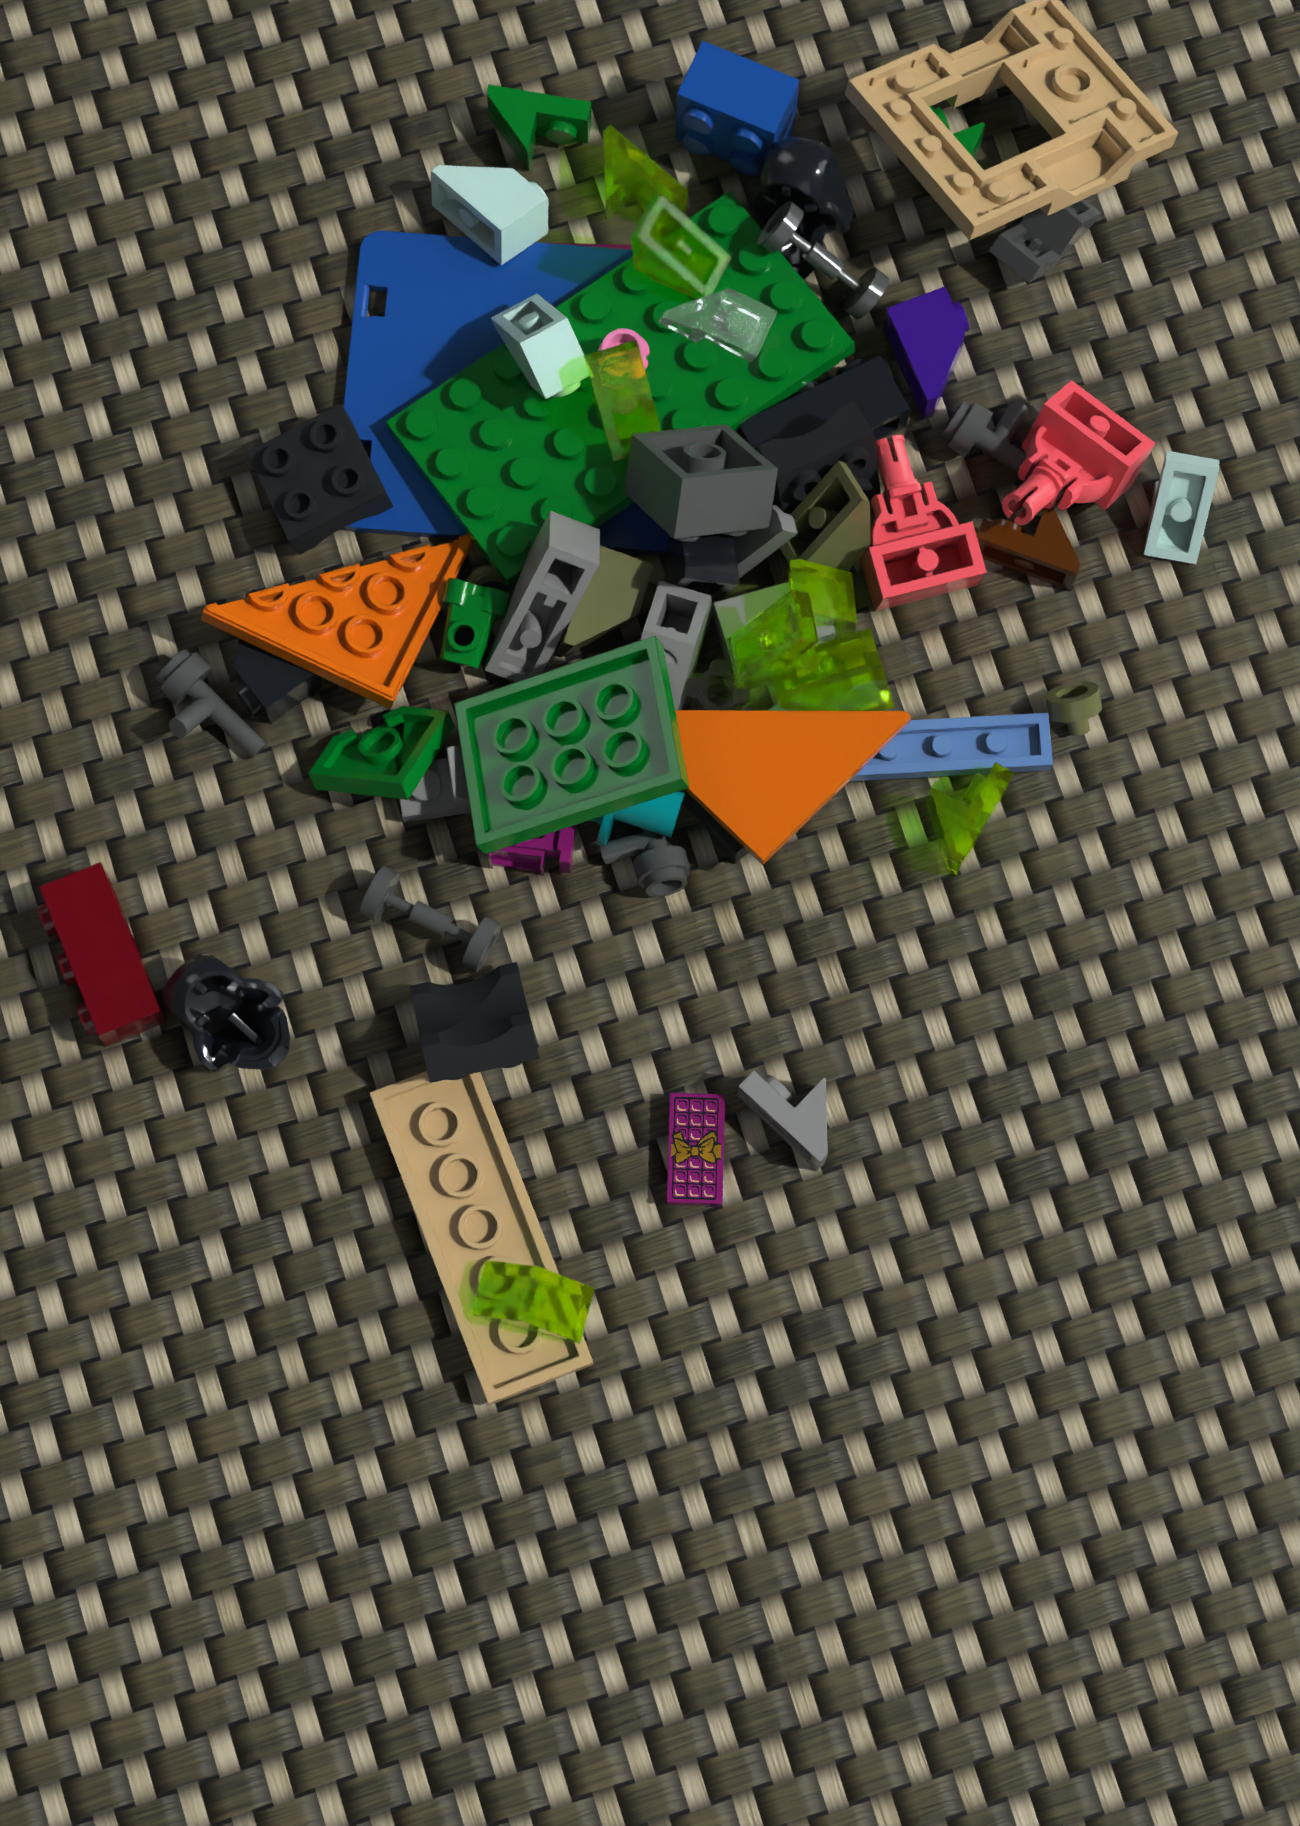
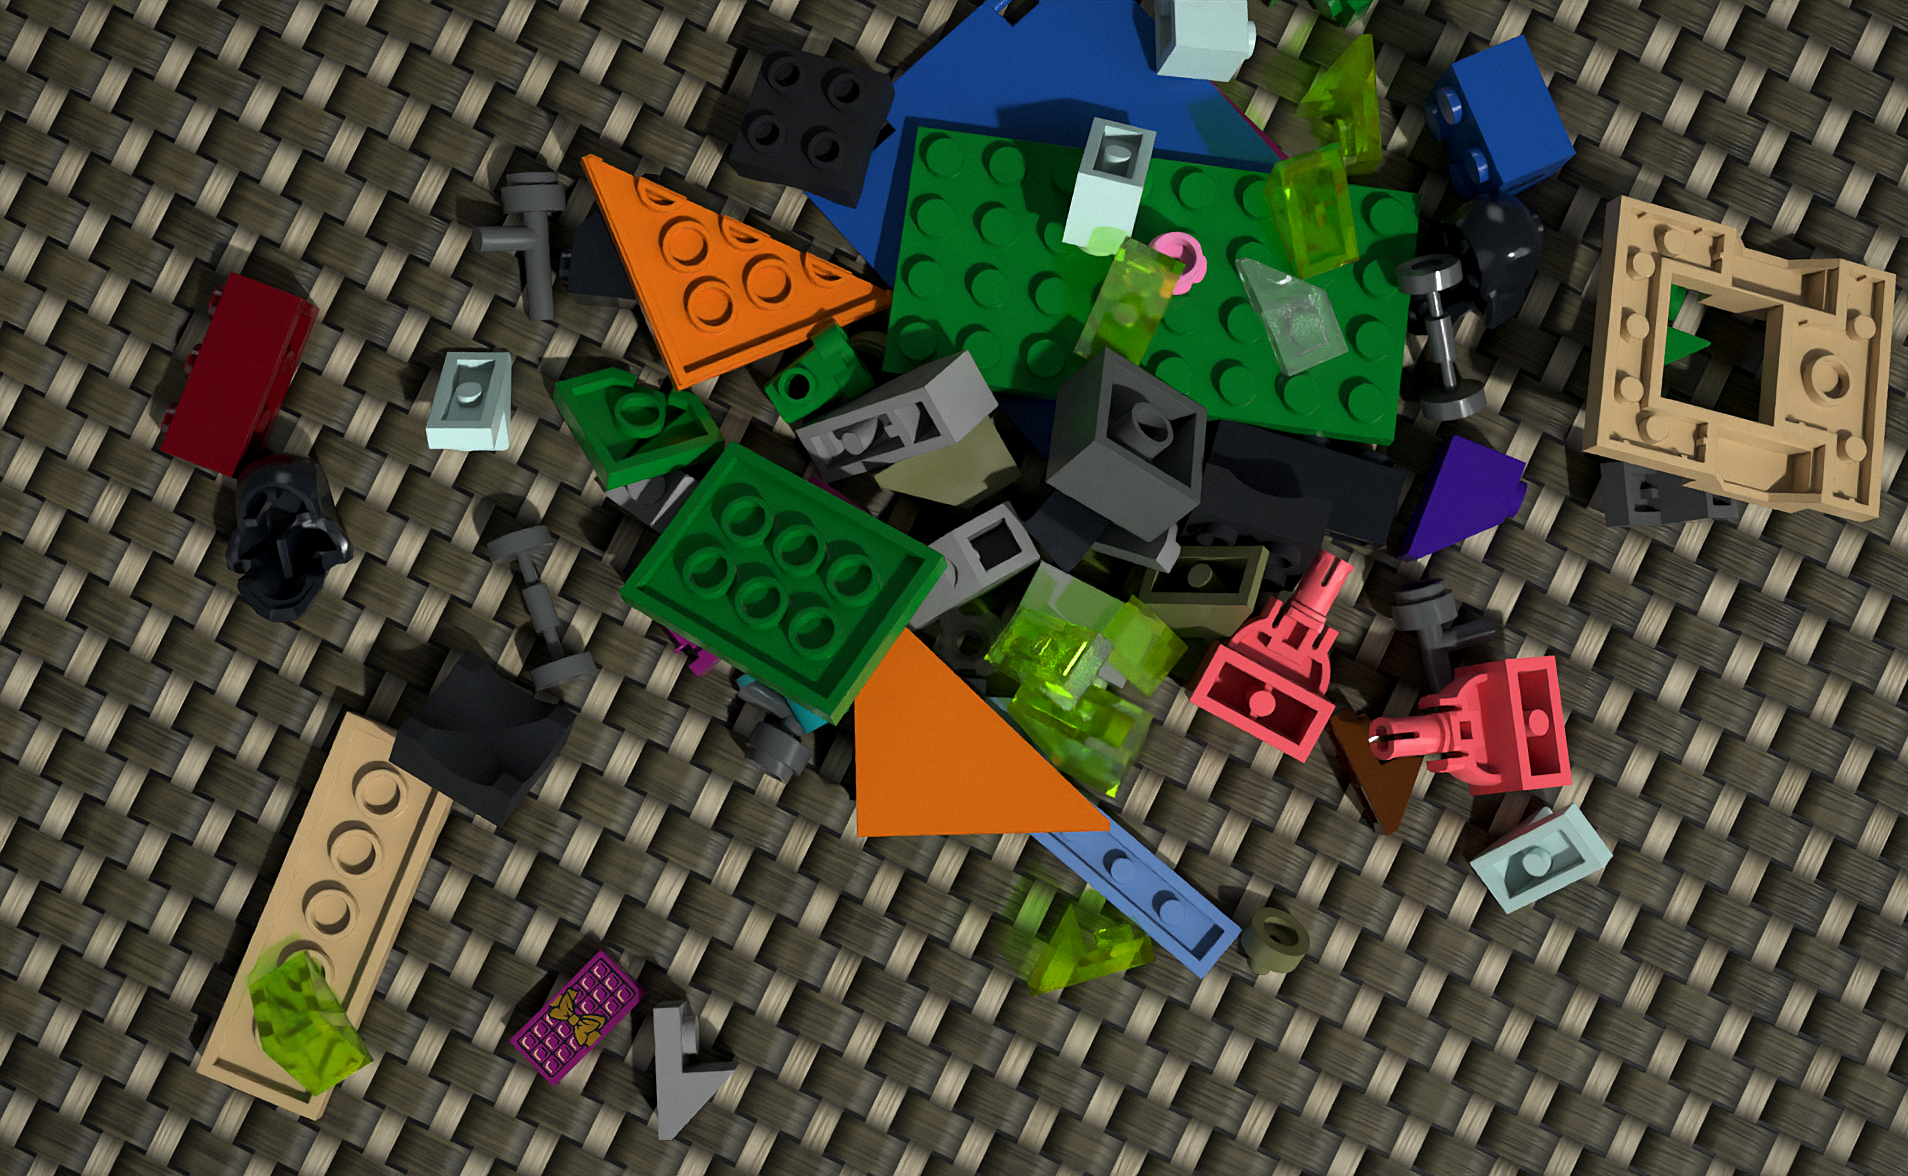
camera: 45 degrees right, 10 degrees up
none -> light aqua slope [426,352,512,451]

